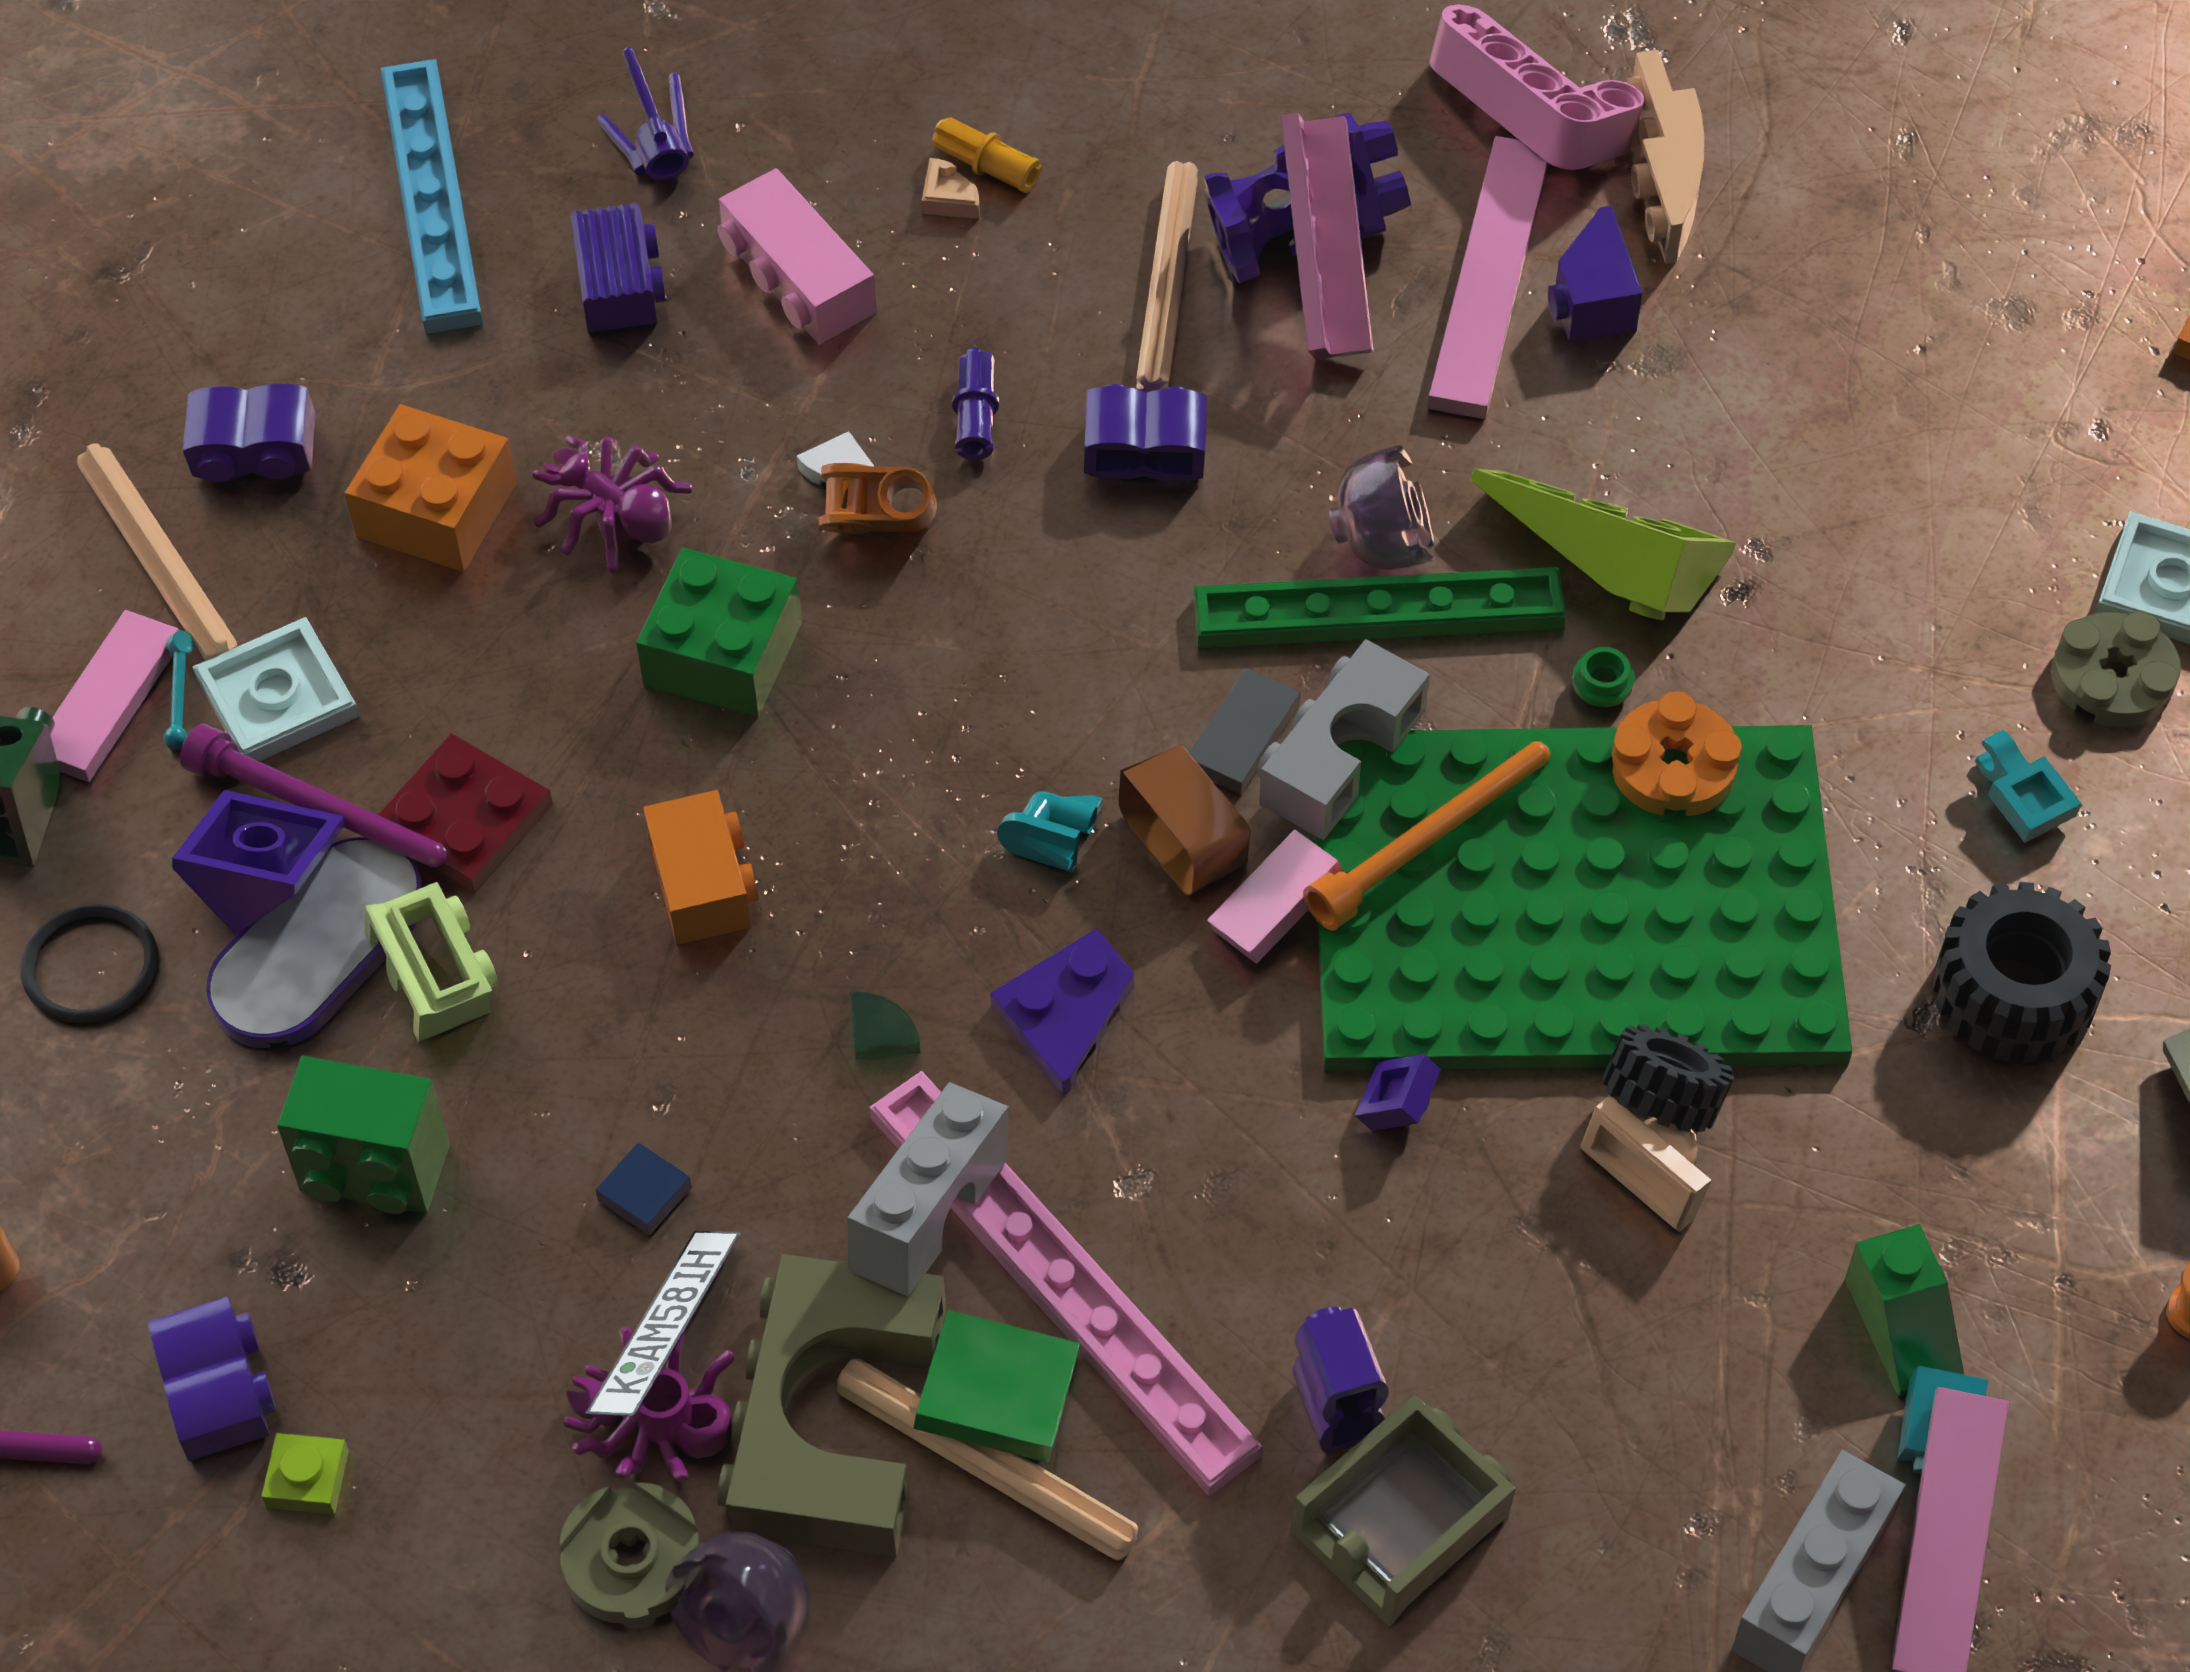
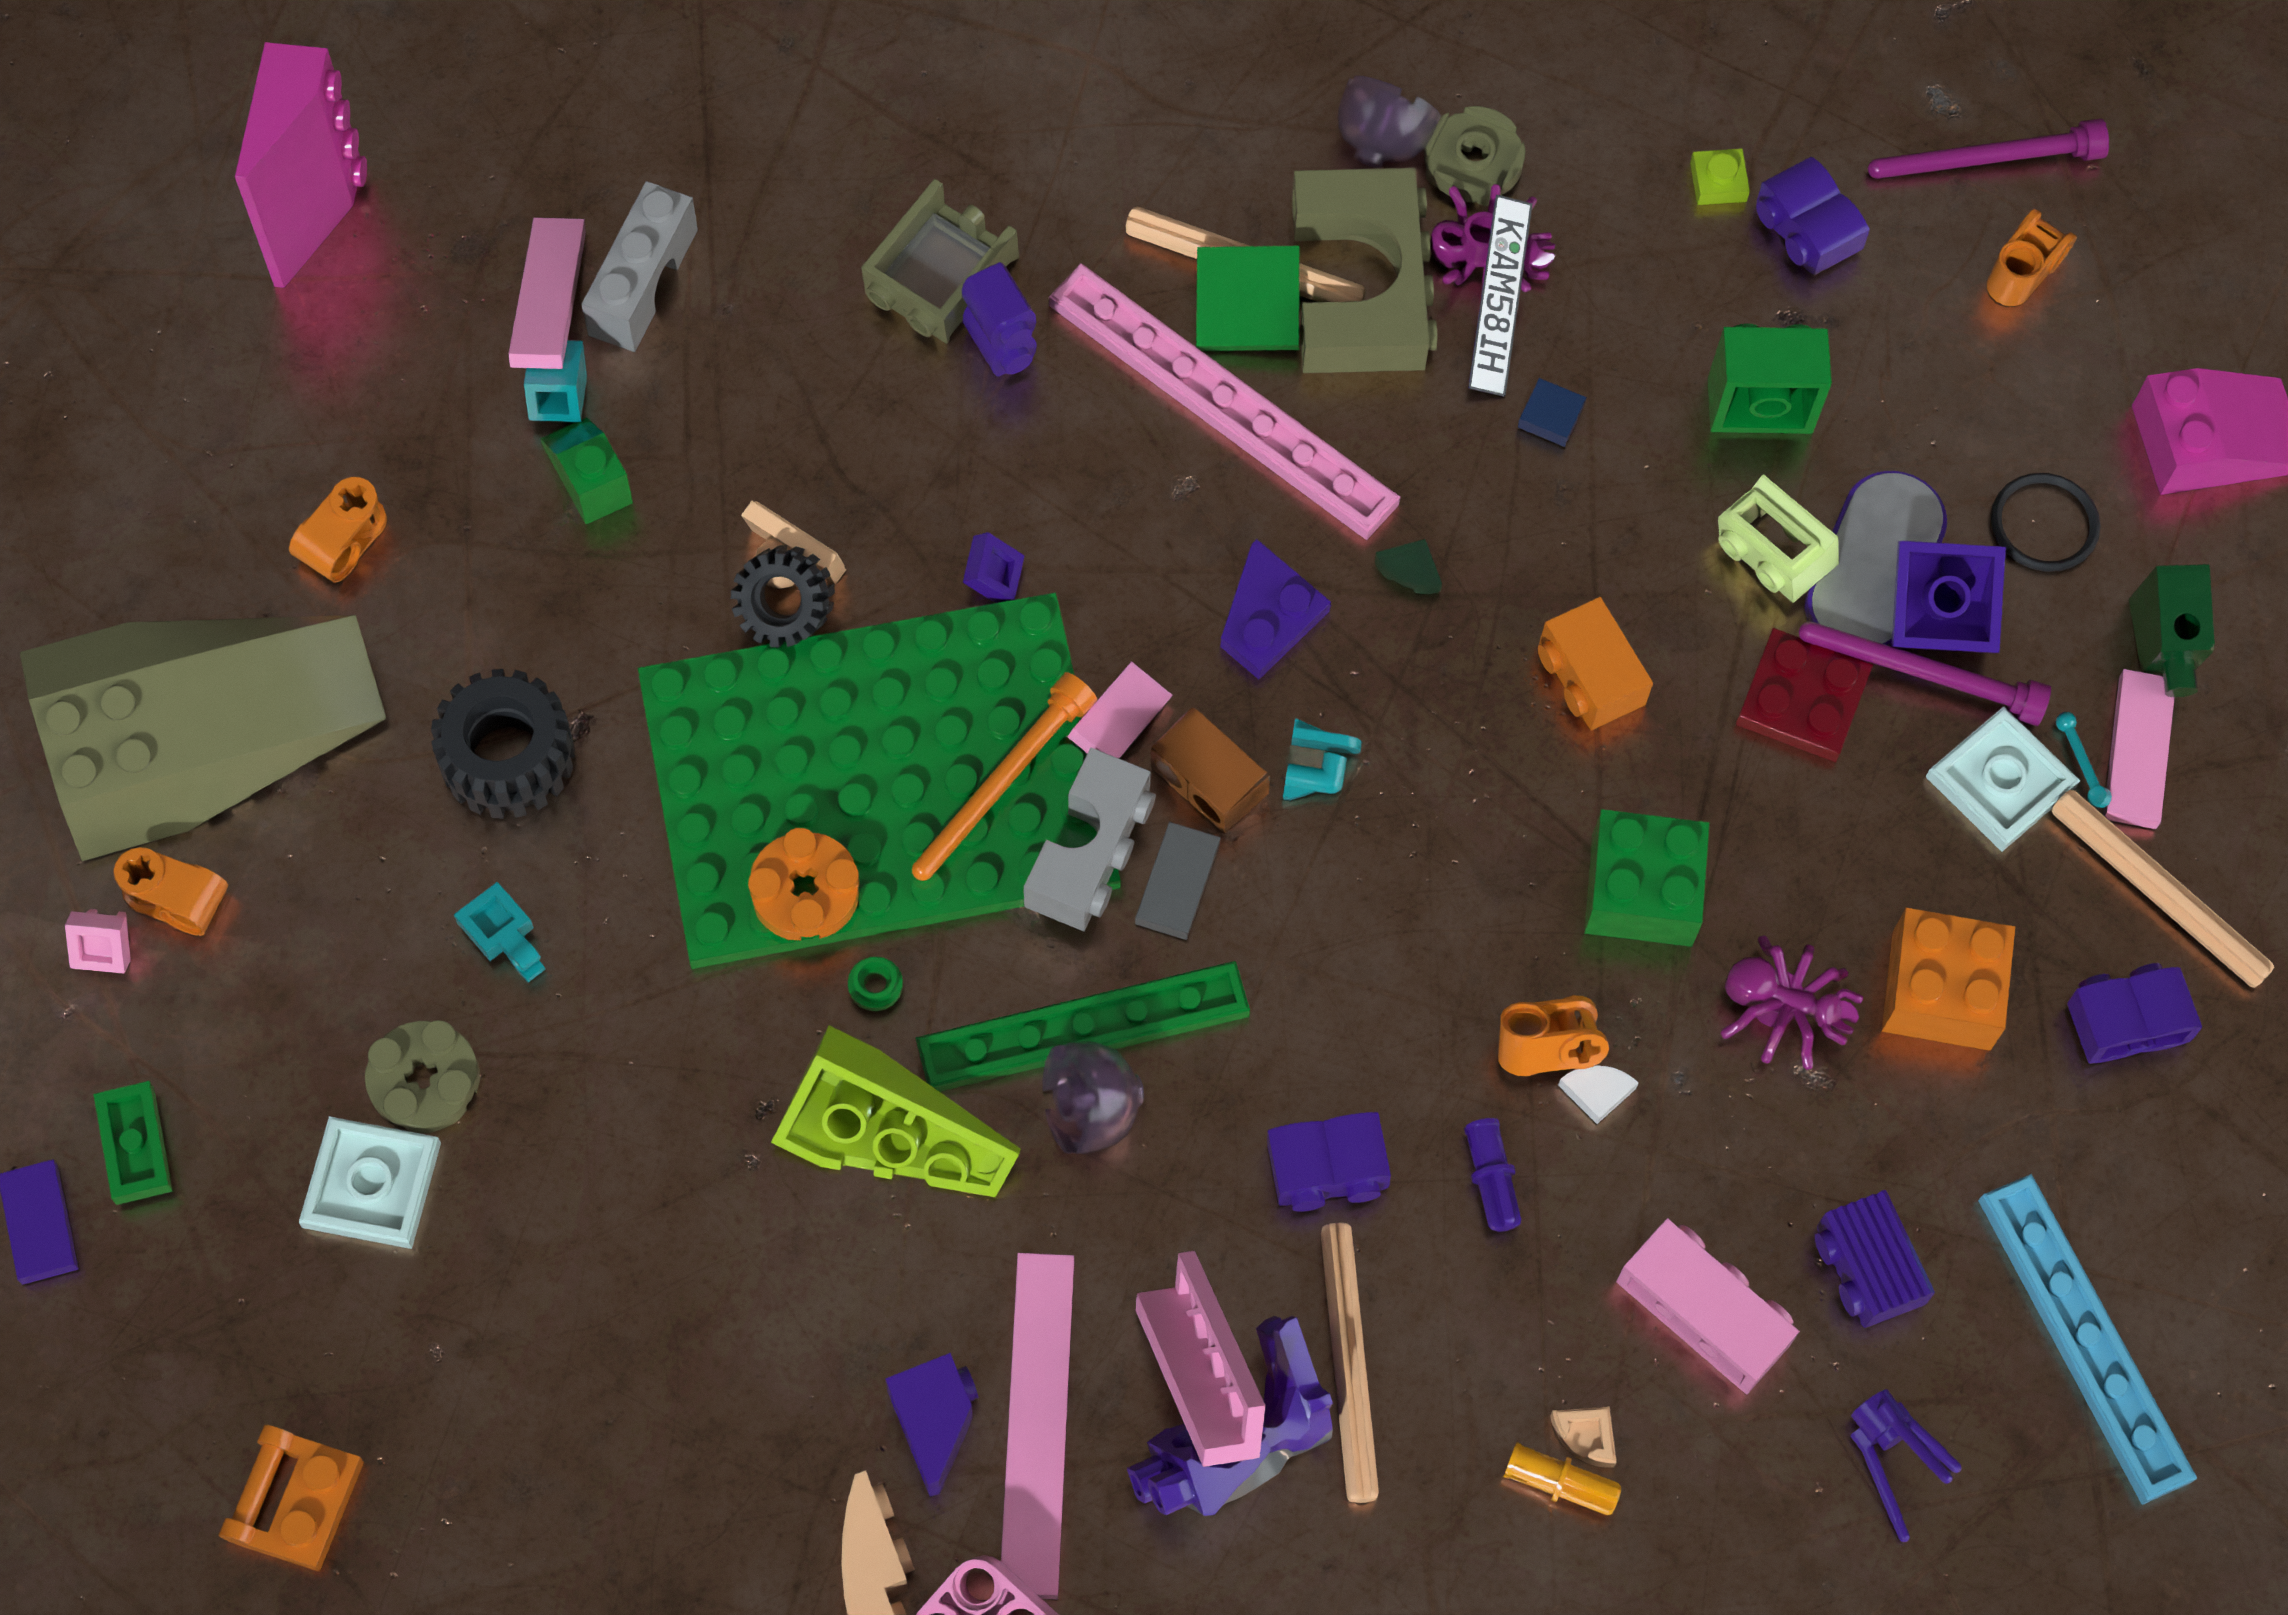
camera: 165 degrees right, 10 degrees up
light grey arch [847,1082,1009,1297] -> none

